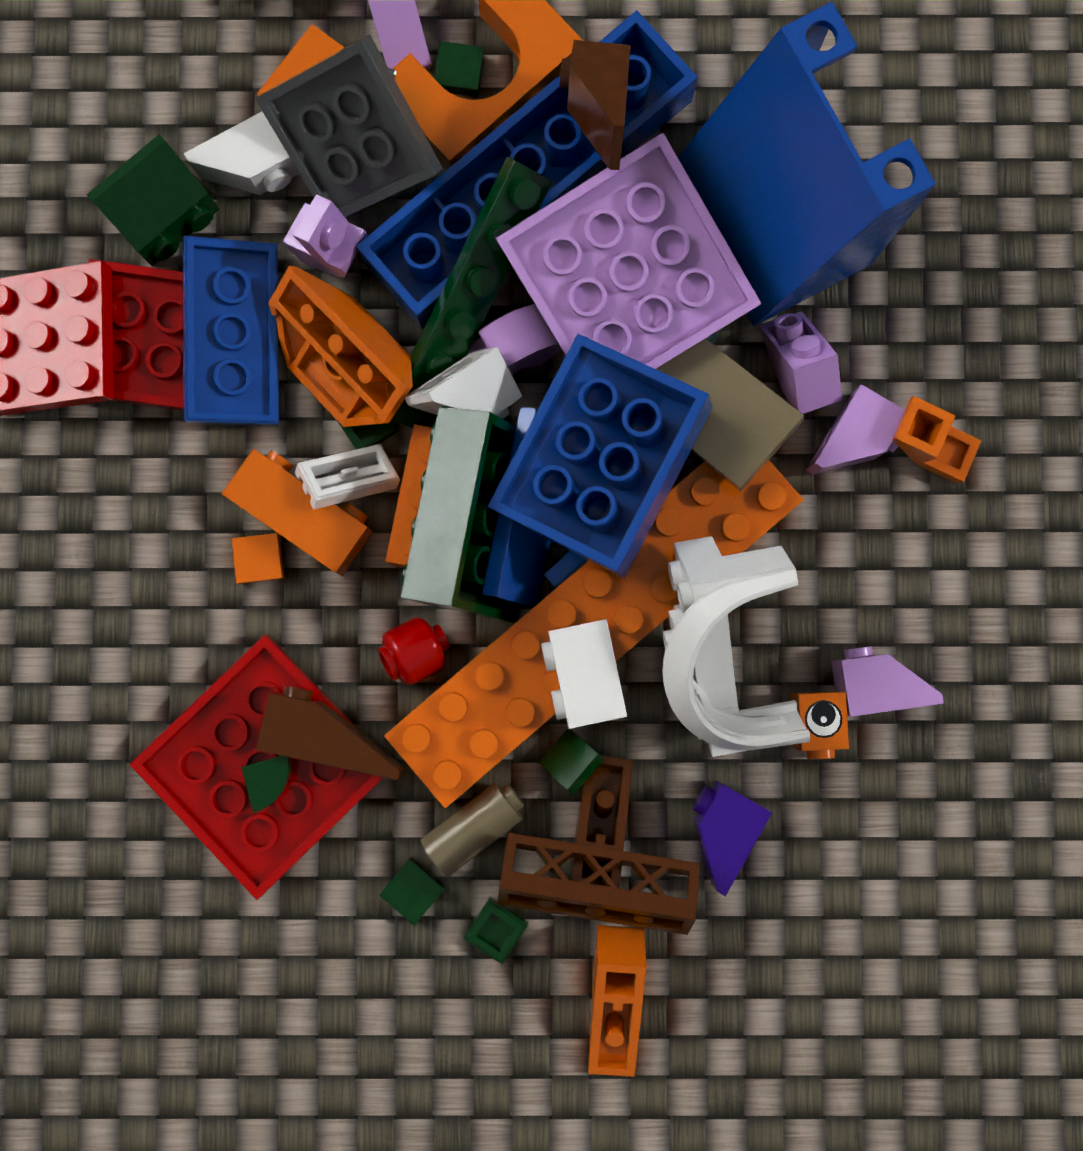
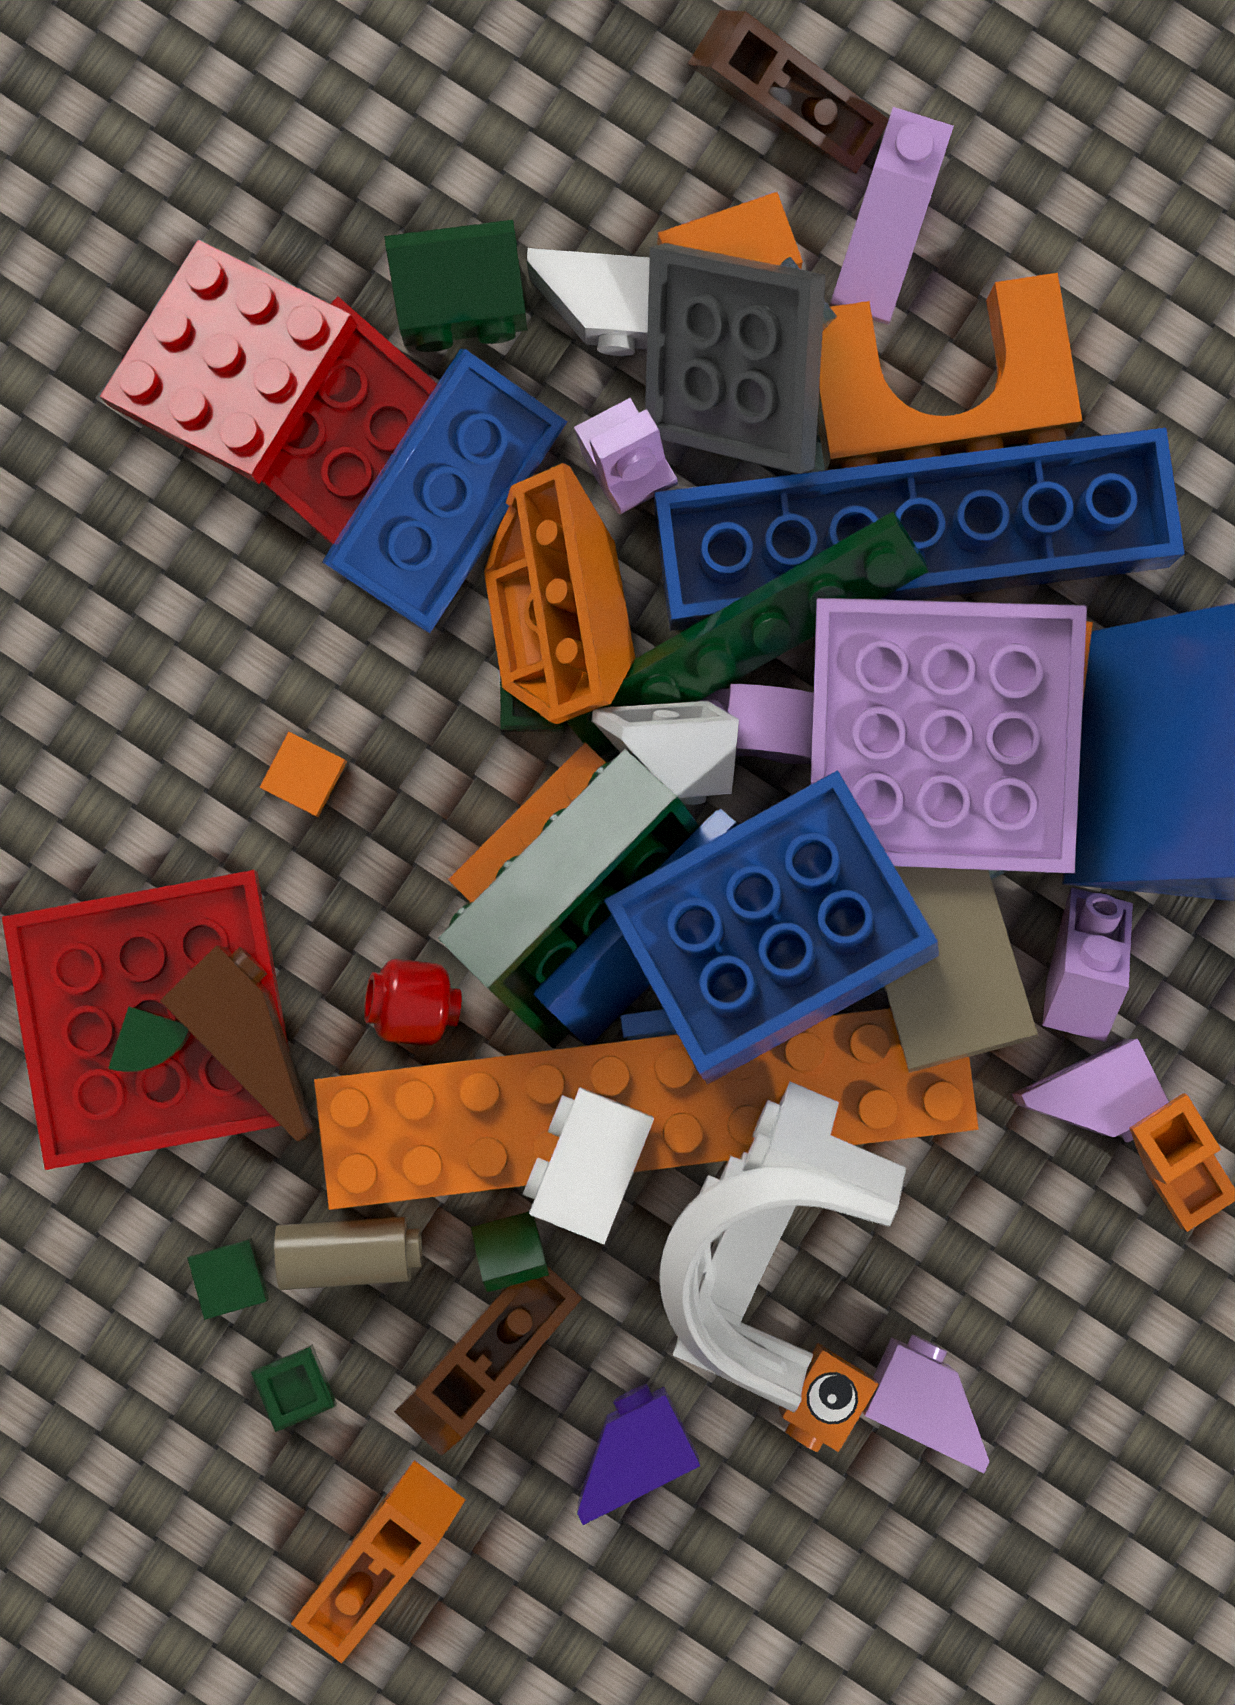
camera: 30 degrees right, 0 degrees up
orange brick [221,448,373,576] -> none
white tile [295,444,400,510] -> none
dark green tile [434,41,485,97] -> none
reddish brown fence [497,833,700,935] -> none
reddish brown slope [560,40,631,170] -> none

